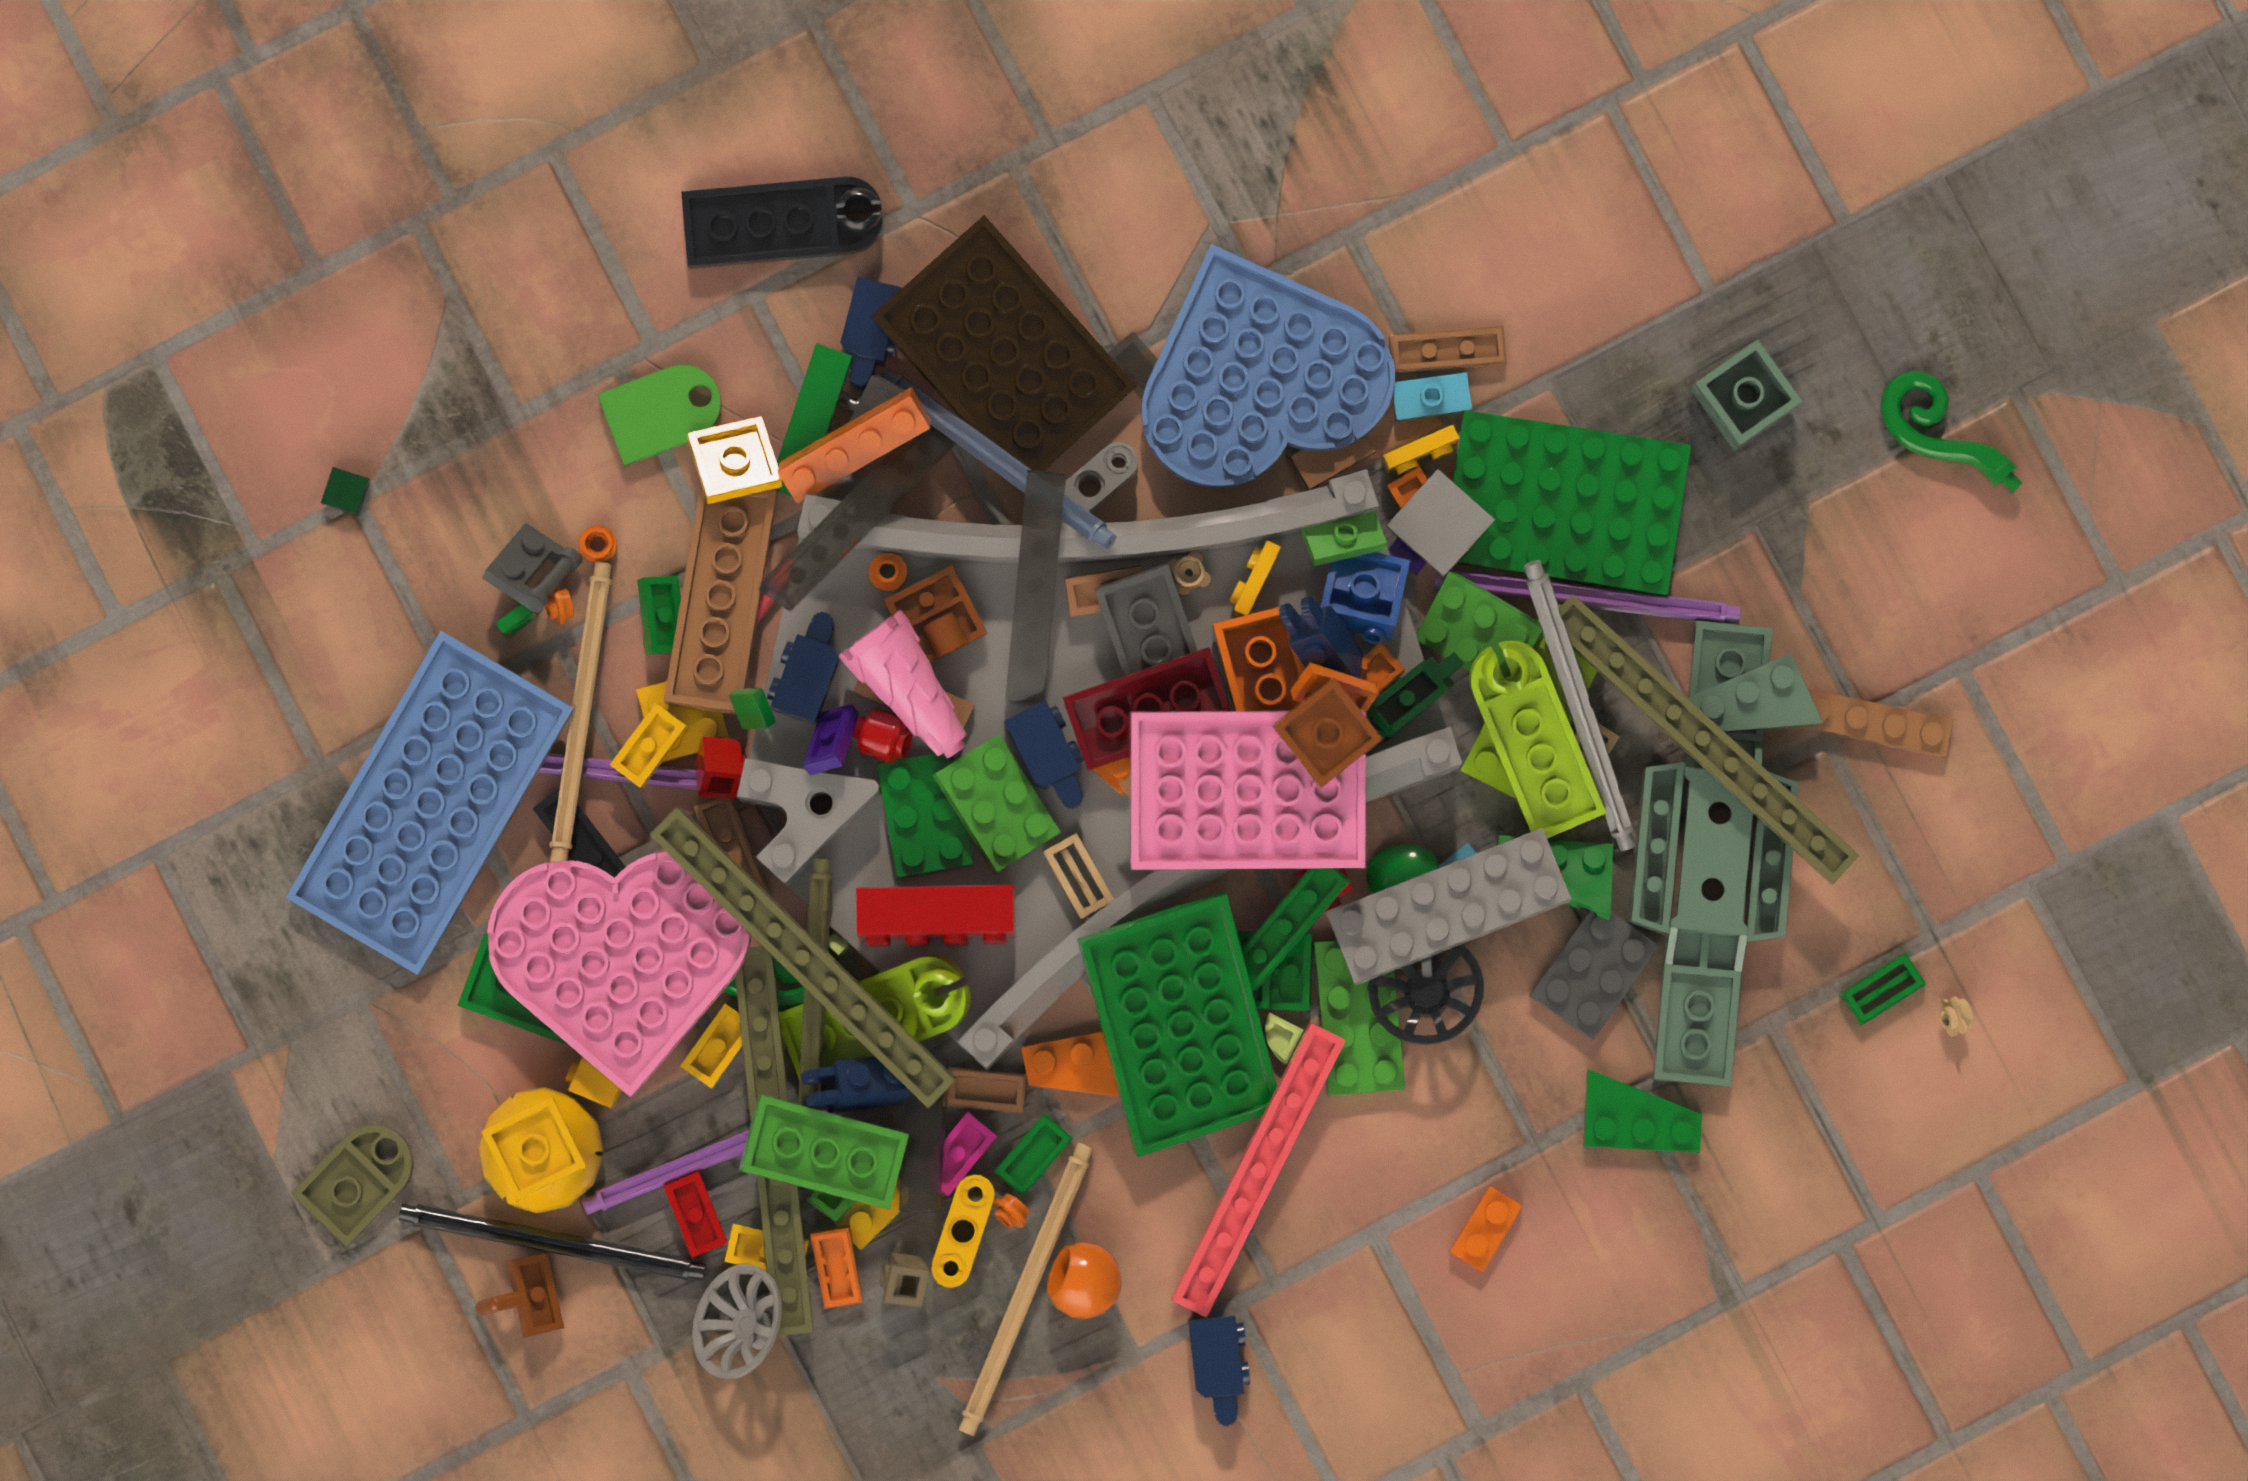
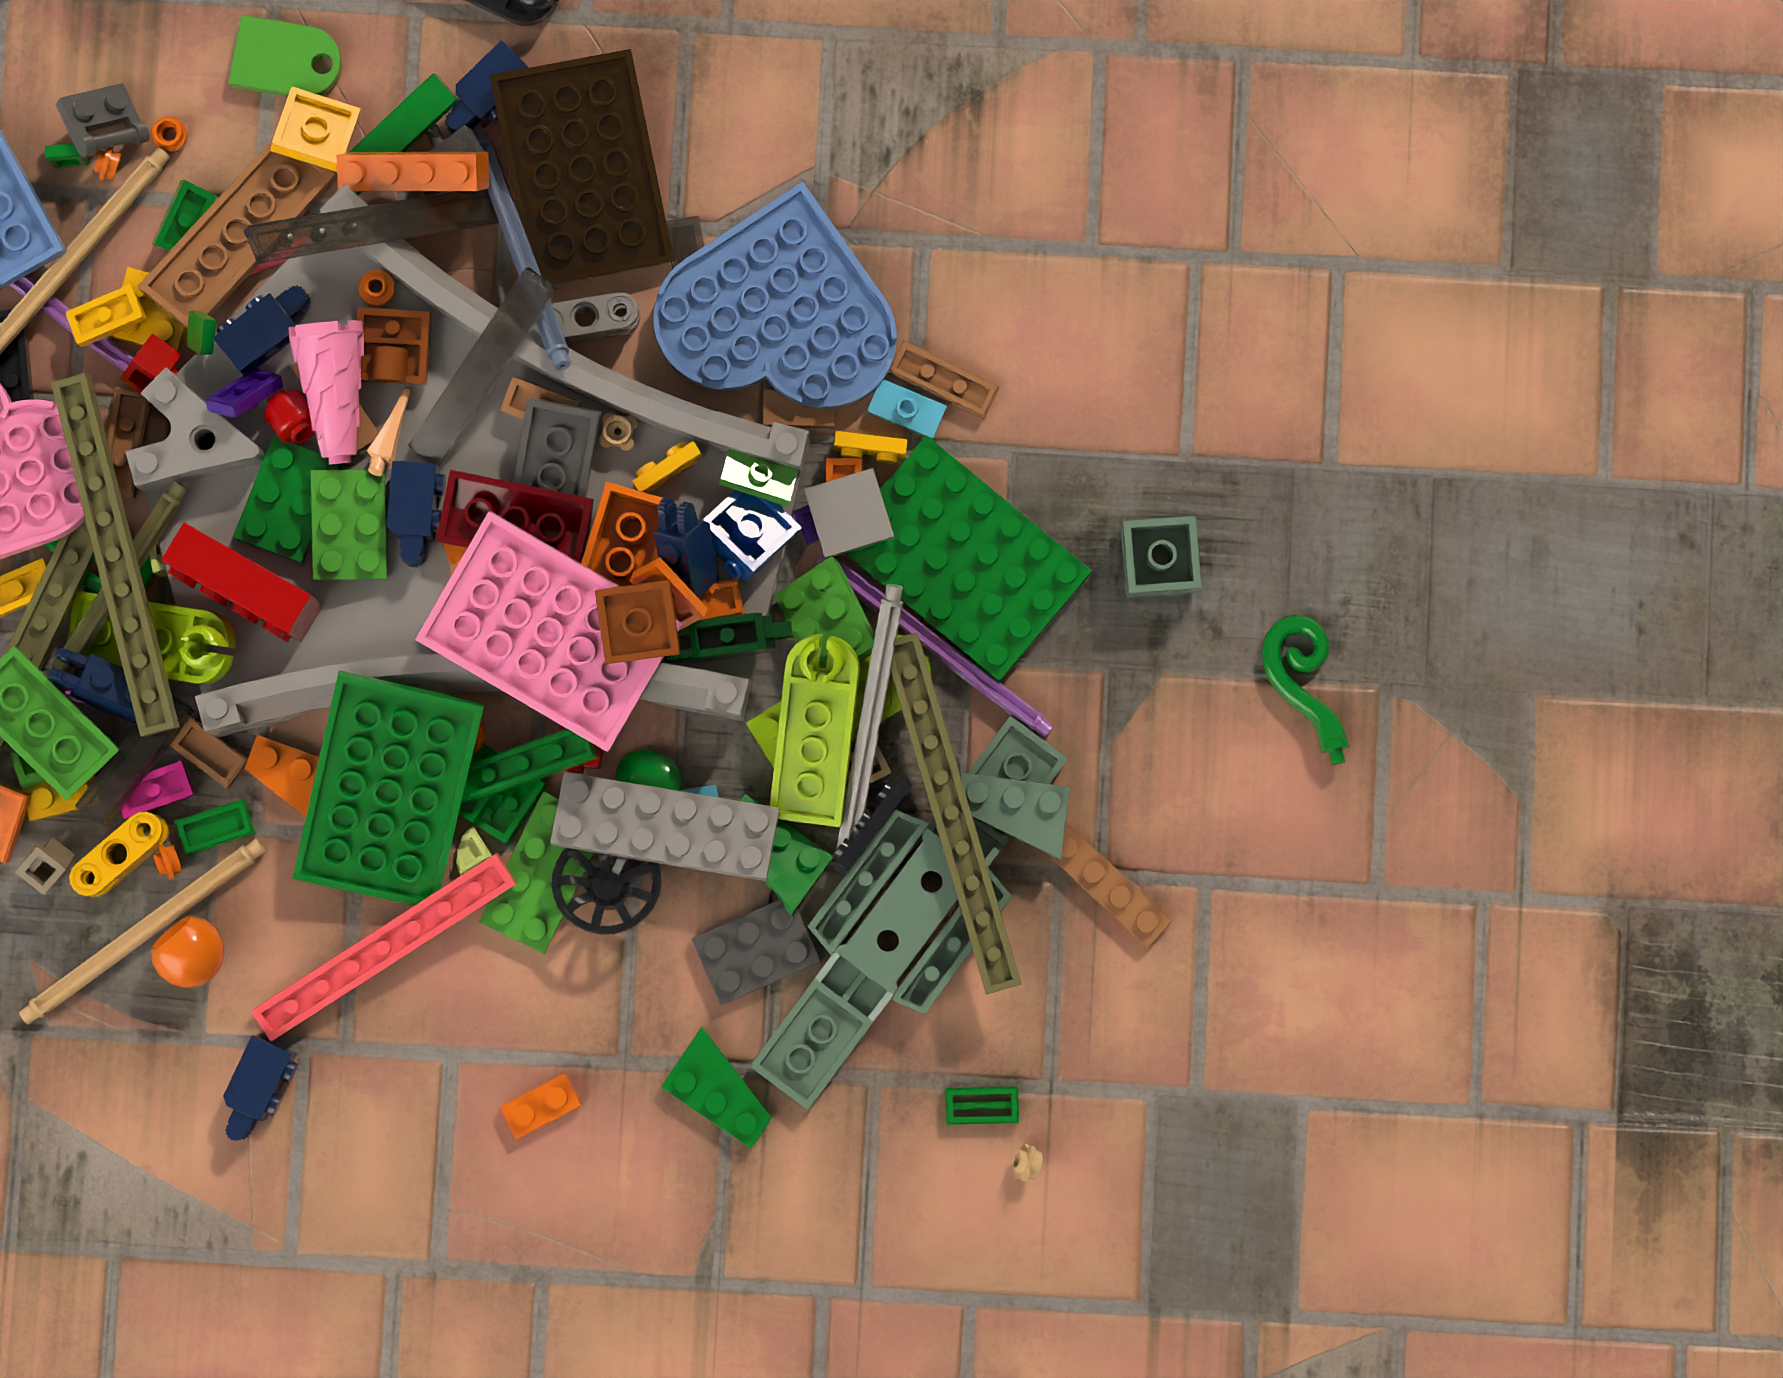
camera: 35 degrees right, 0 degrees up
tan tile [1043,833,1114,920] -> none
none -> light nougat piece [367,388,411,476]
none -> black plate [833,776,912,877]

